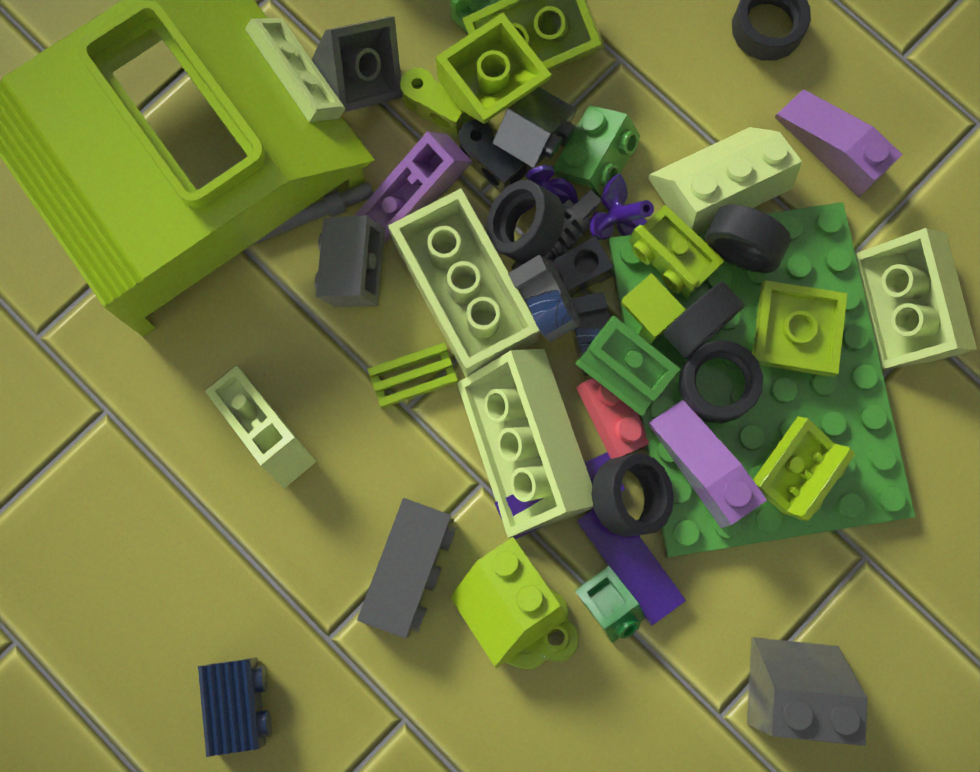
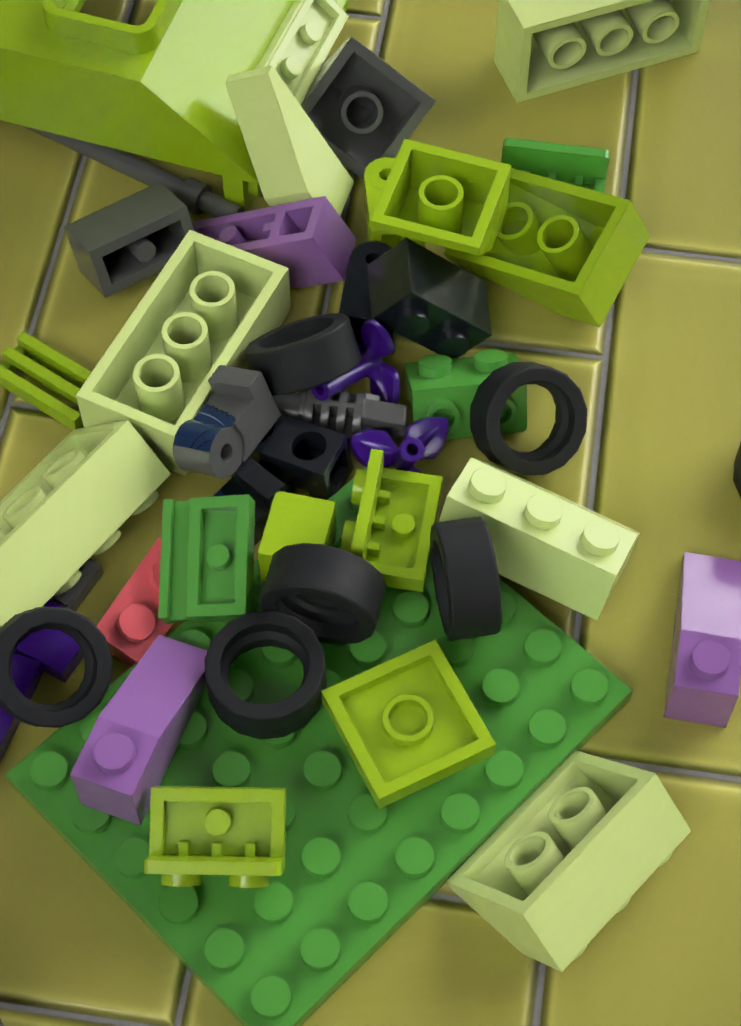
camera: 55 degrees right, 20 degrees down
none -> yellowish green slope [225,65,354,216]
none -> black tyre [470,362,587,476]

